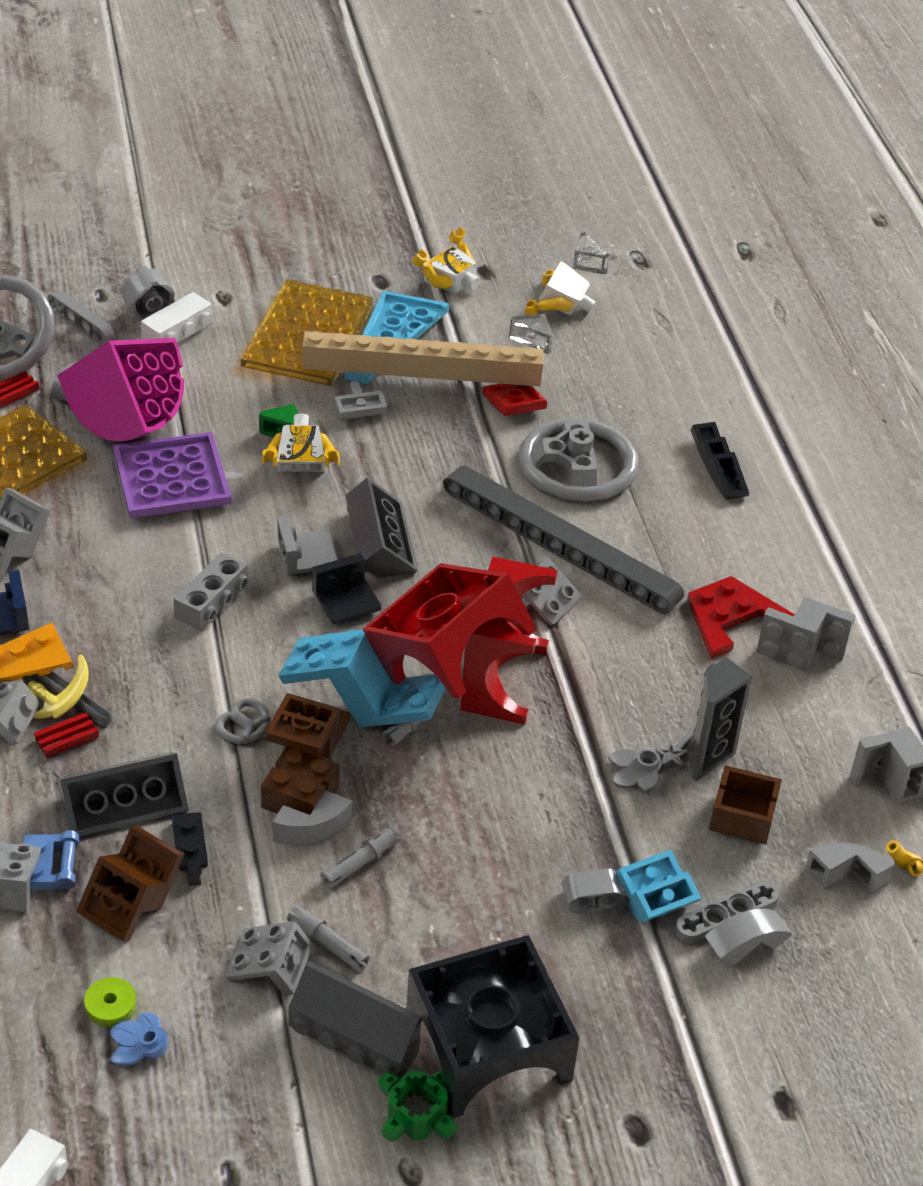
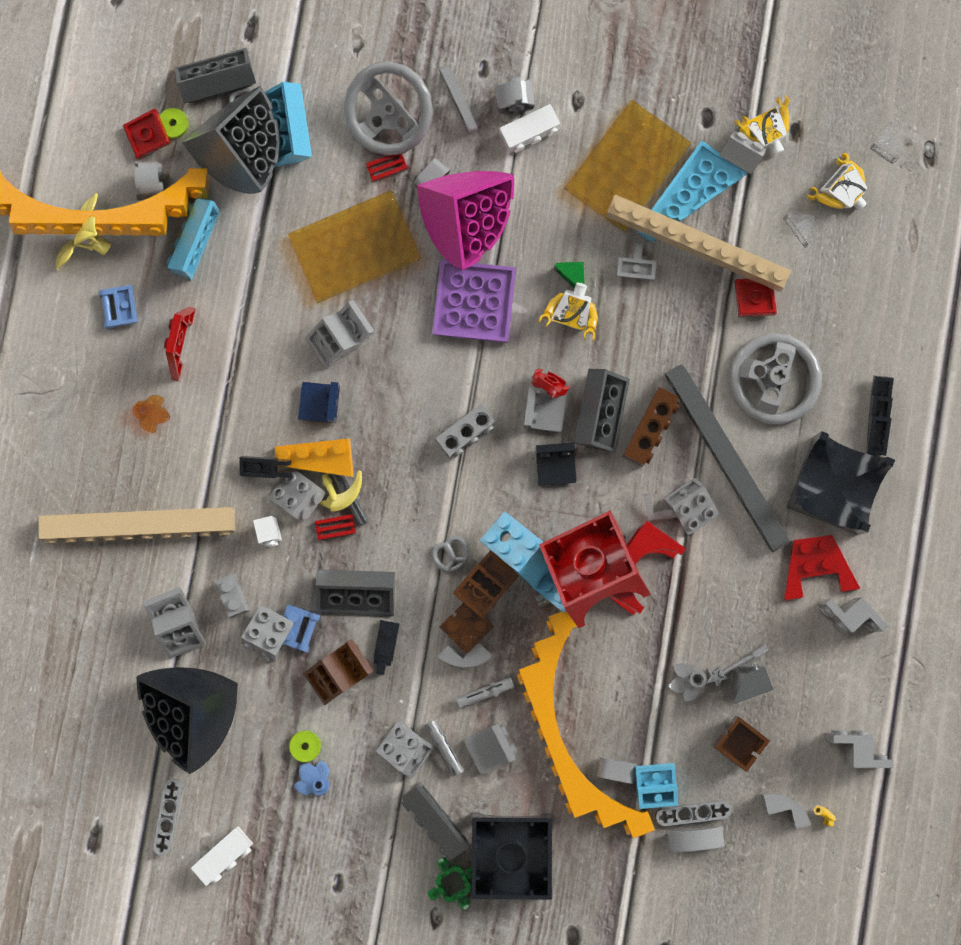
camera: 25 degrees right, 40 degrees up
none -> light grey bracket [465,723,518,774]
none -> light orange arch [517,611,655,838]
none -> red plate [531,369,570,398]
none -> reddish brown brick [622,387,680,467]
none -> light grey brick [720,130,766,175]
none -> black piece [786,431,895,535]

